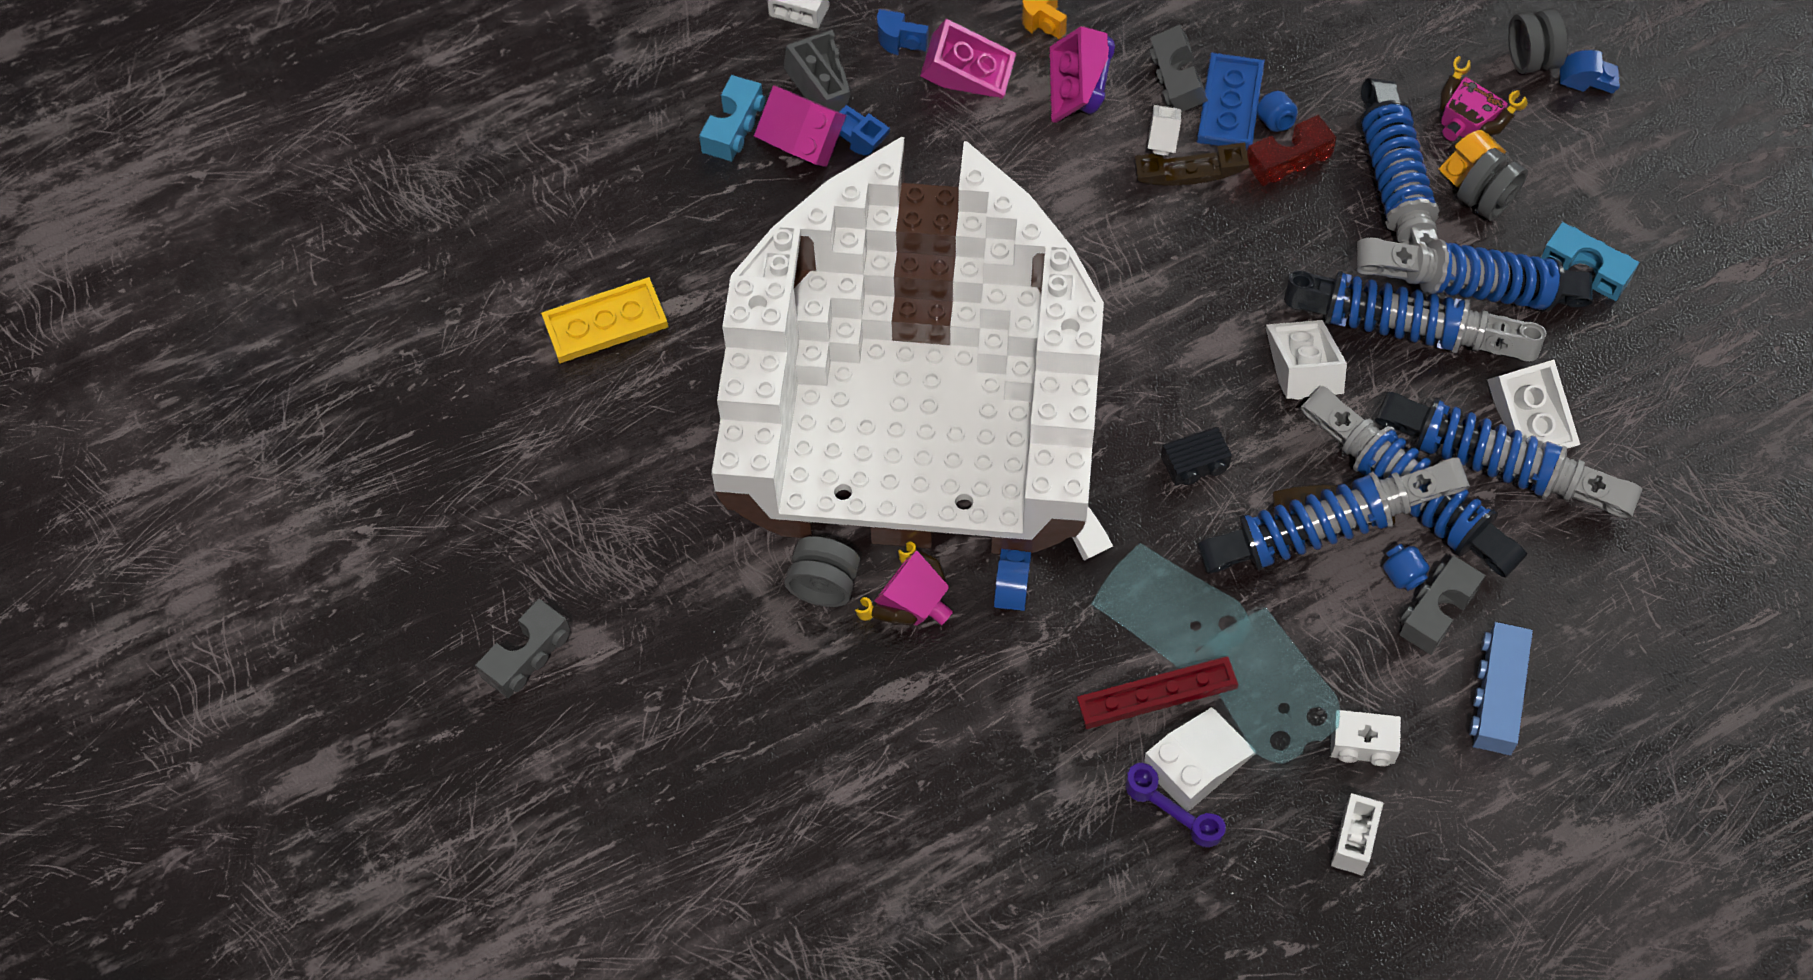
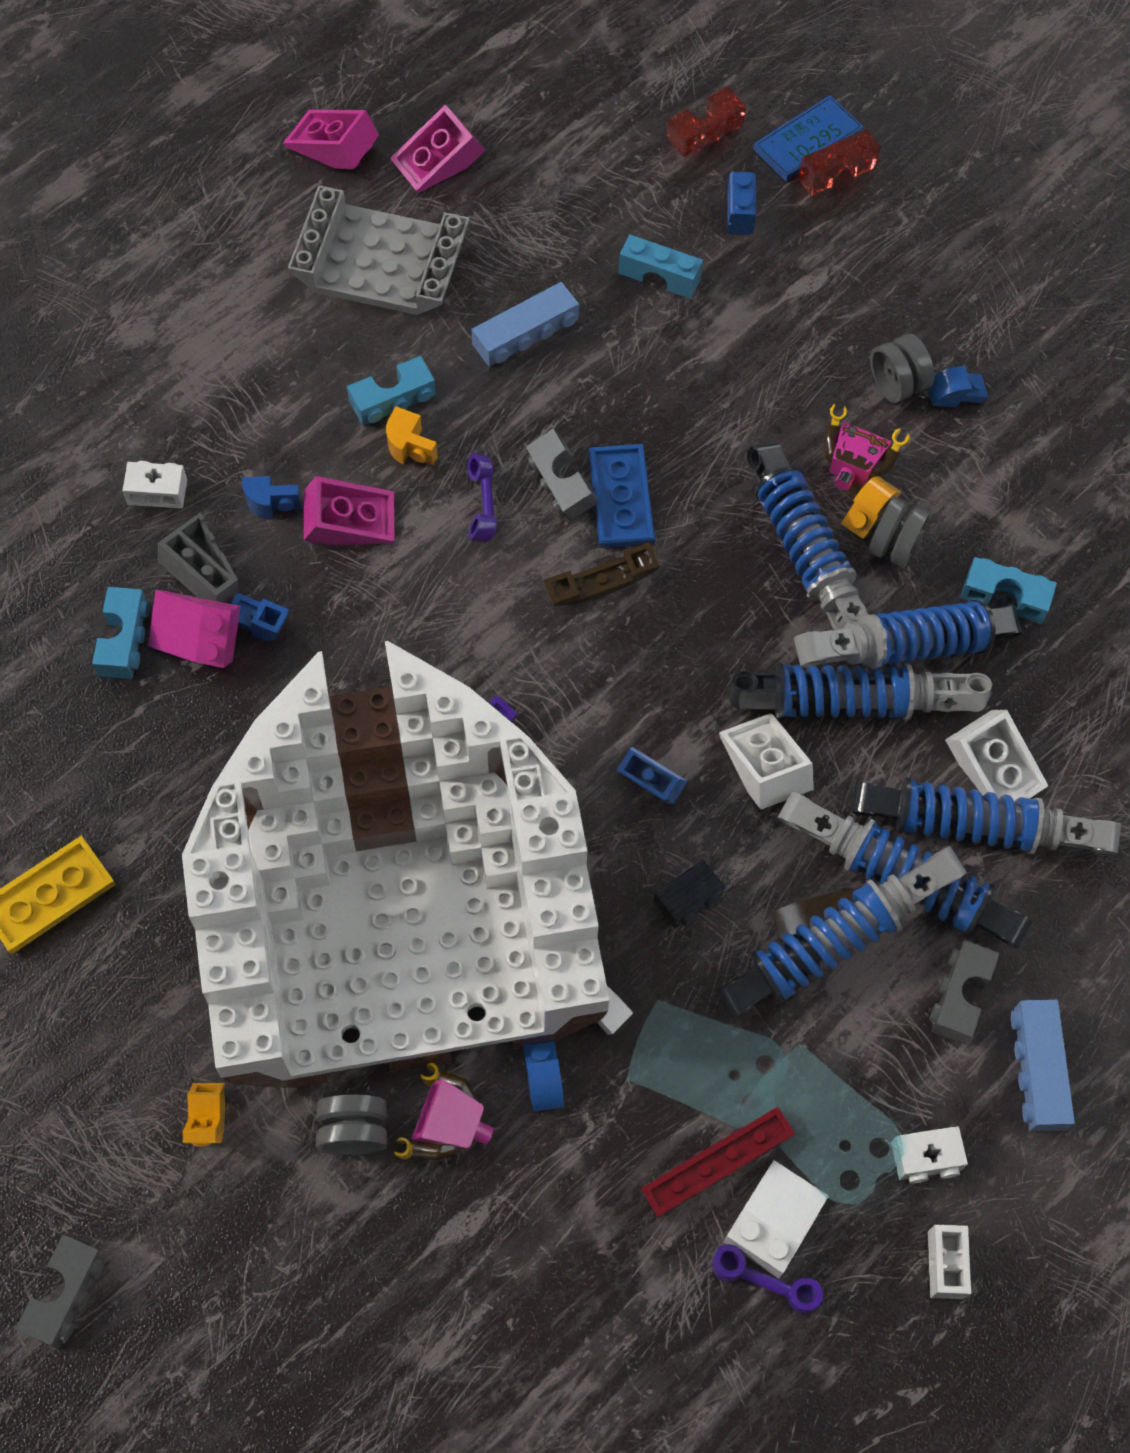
camera: 20 degrees left, 5 degrees up
dark pink slope [1050,26,1109,123] -> none
white brick [1148,105,1181,155] -> none
clear red arch [1247,114,1337,186] -> none
blue head [1257,91,1298,132] -> none
blue head [1383,544,1430,591] -> none
none -> light orange brick [183,1083,225,1147]
none -> blue brick [617,747,687,805]

